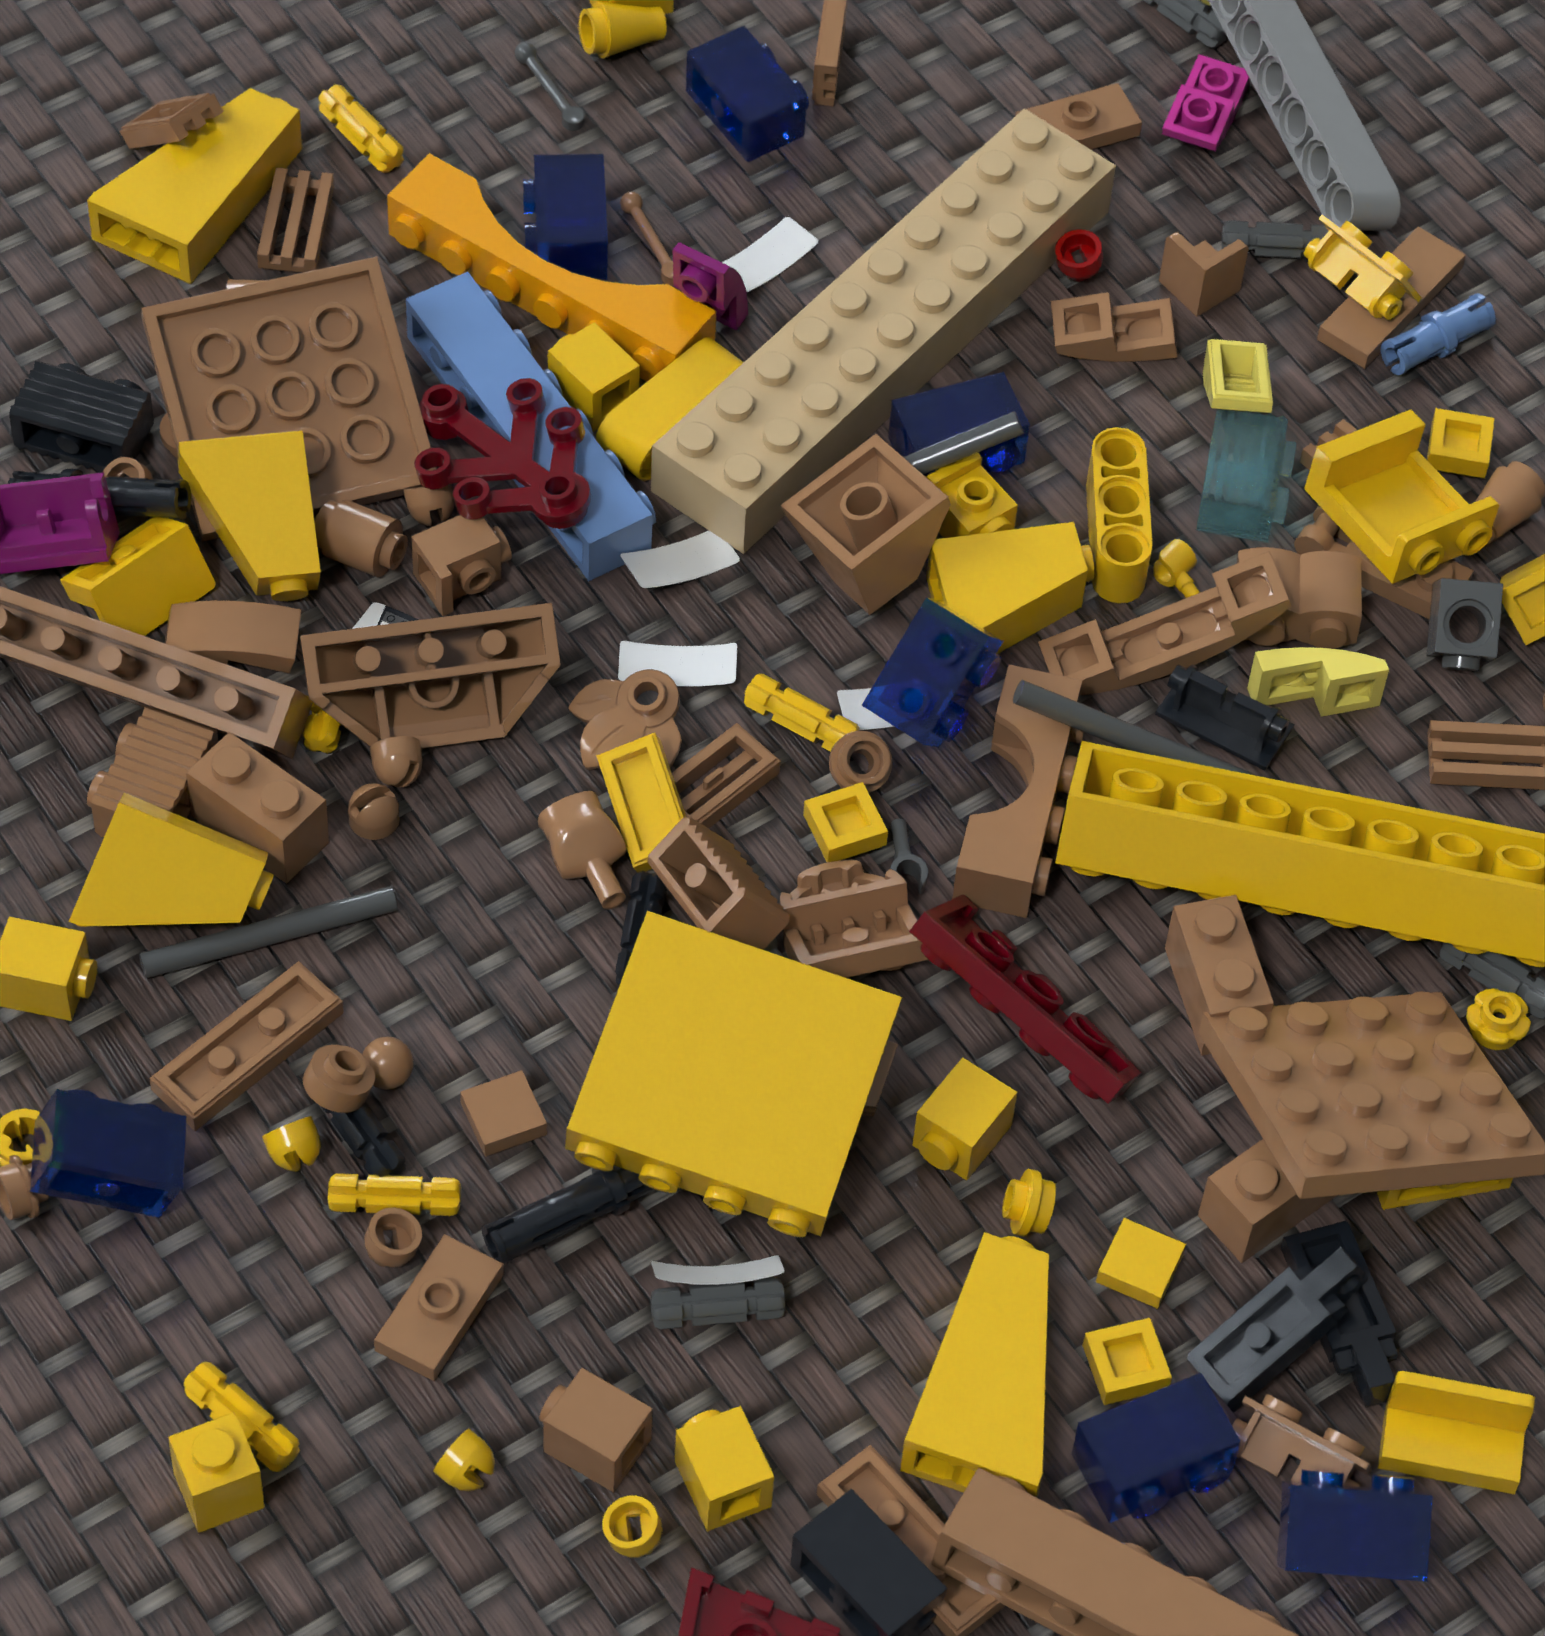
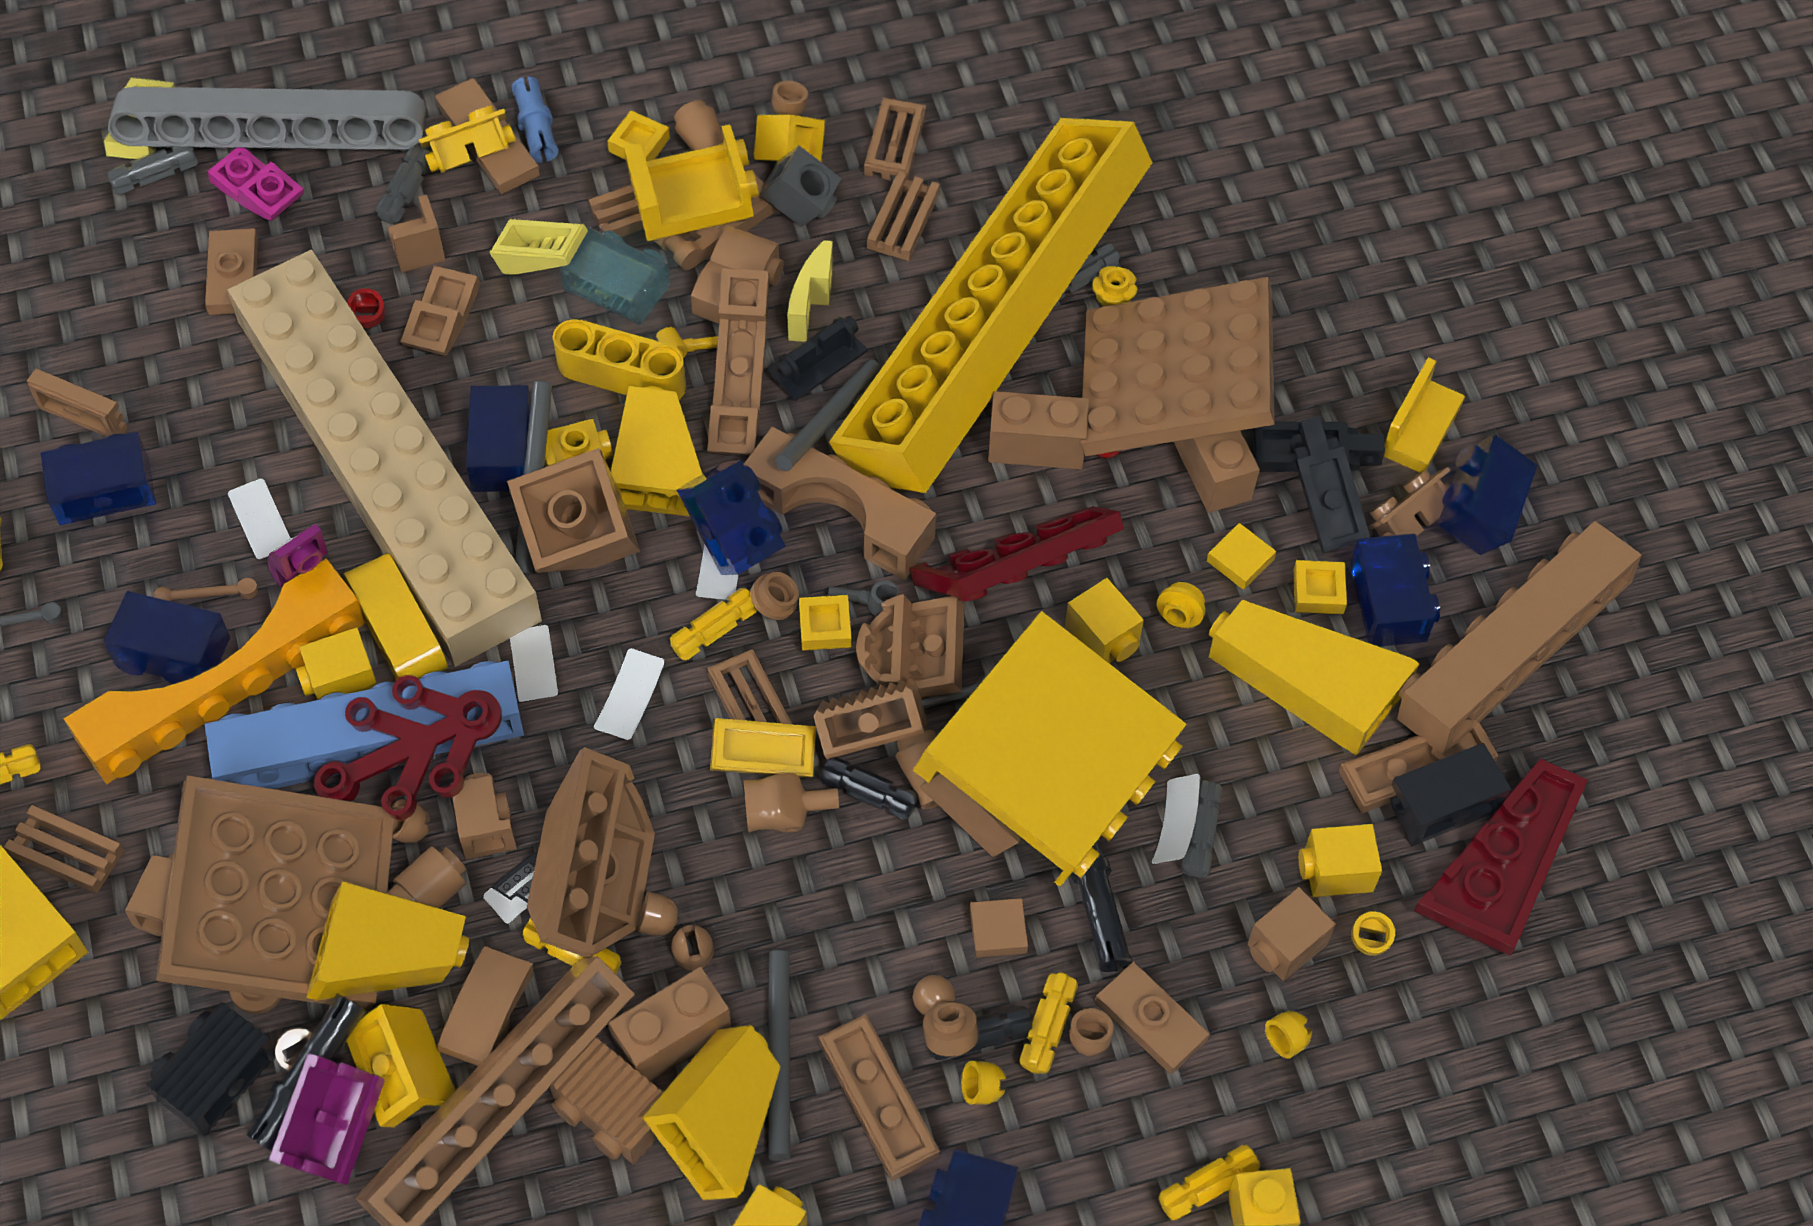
camera: 70 degrees left, 5 degrees up
medium nougat plate [568,669,682,770] -> none

